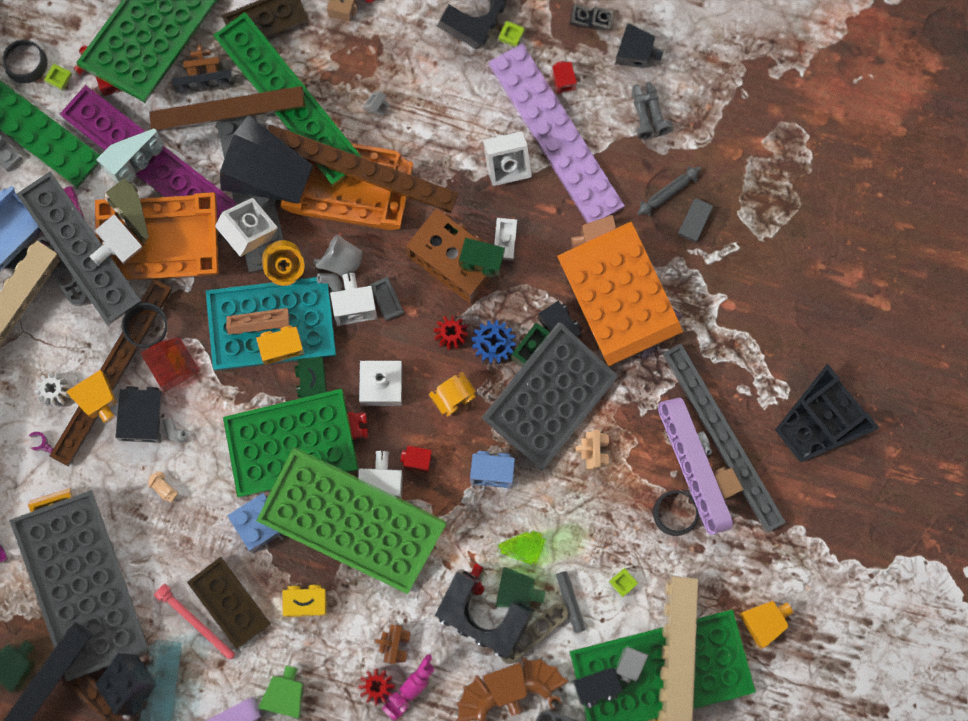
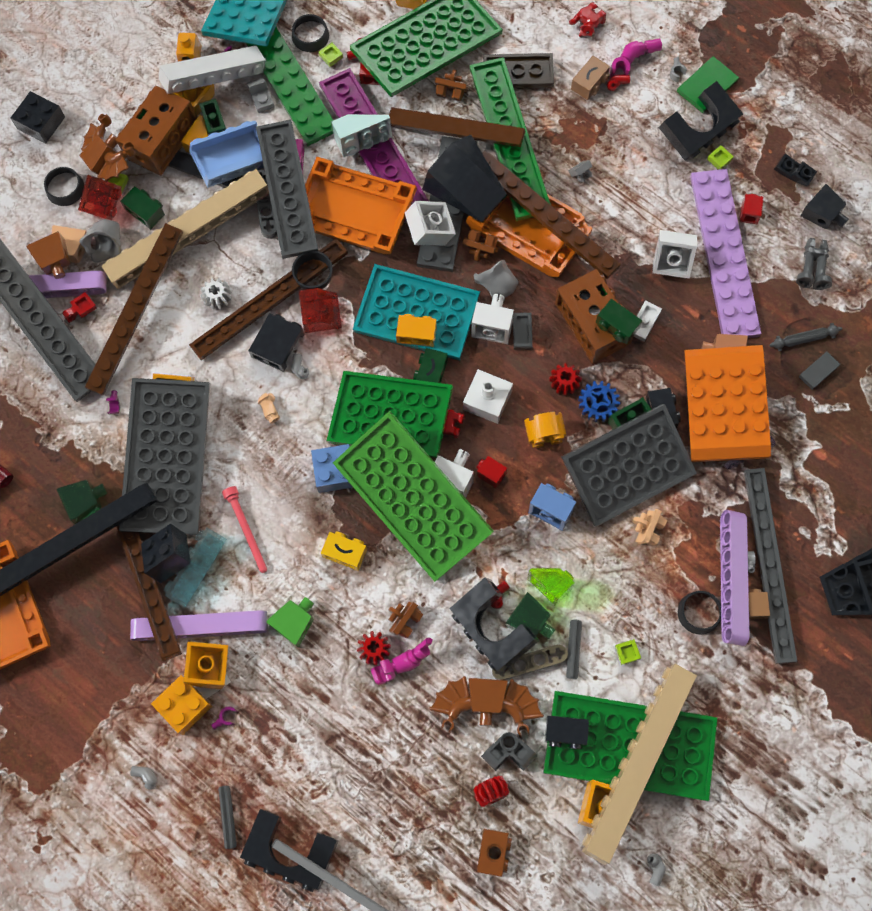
camera: 30 degrees right, 5 degrees down
magenta piece [29,431,54,454] -> none
light orange torso [66,370,117,423] -> none
white brick [90,215,143,266] -> none
olive slope [104,178,149,245] -> none
black plate [172,70,234,94] -> none
dark brown plate [187,556,271,650] -> none
nougat plate [226,308,289,335] -> none
light orange brick [262,240,305,286] -> none
light grey arm [317,273,343,292] -> none
light grey slope [615,647,648,683] -> none
light orange torso [739,601,794,649] -> none
none -> dark orange hips [463,229,499,262]

